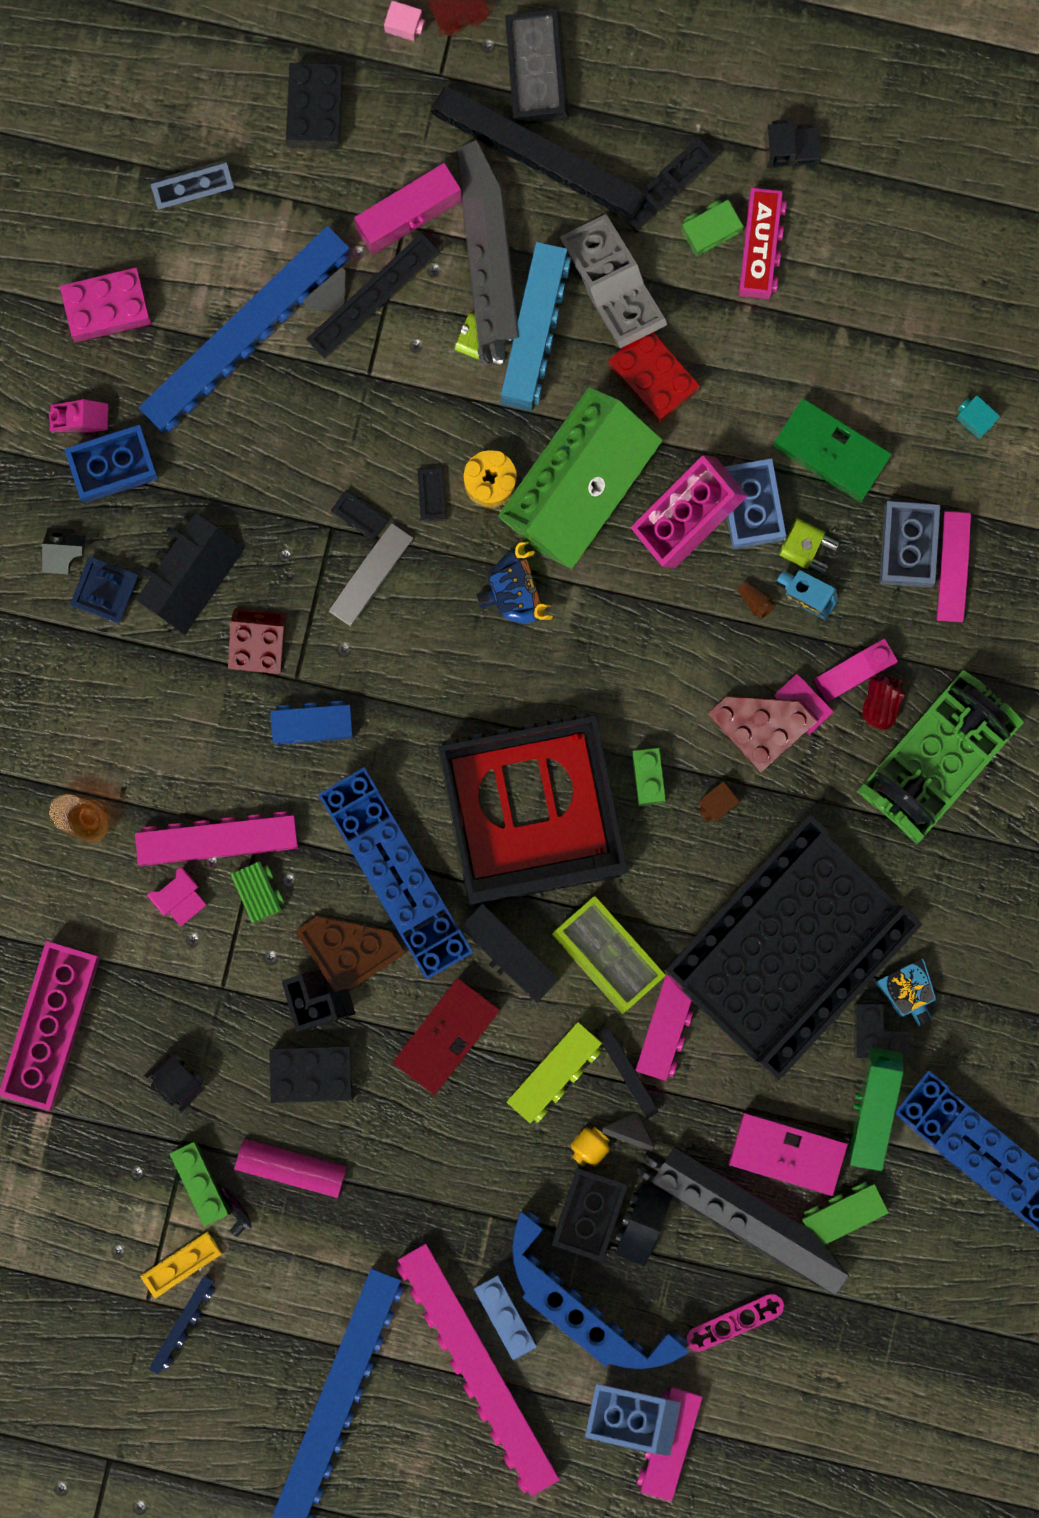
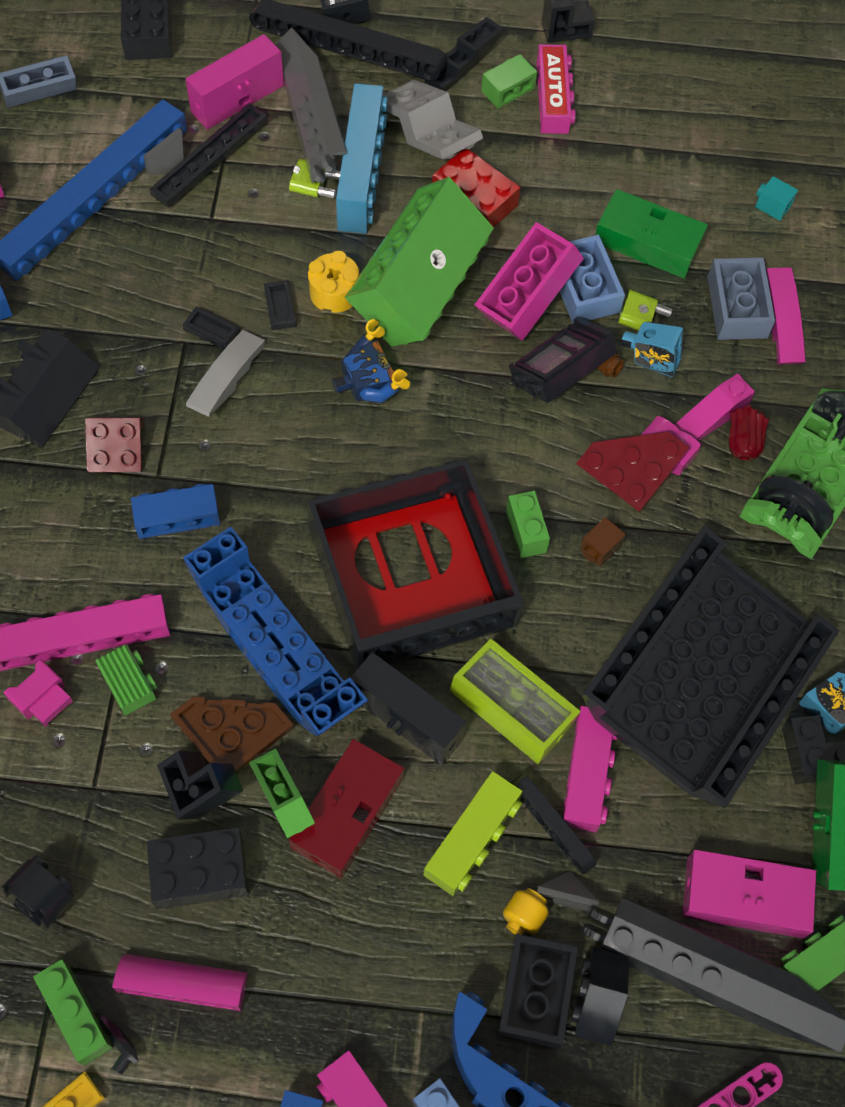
camera: 10 degrees left, 20 degrees down
none -> bright green brick [249,749,315,838]
none -> black door [509,317,617,403]

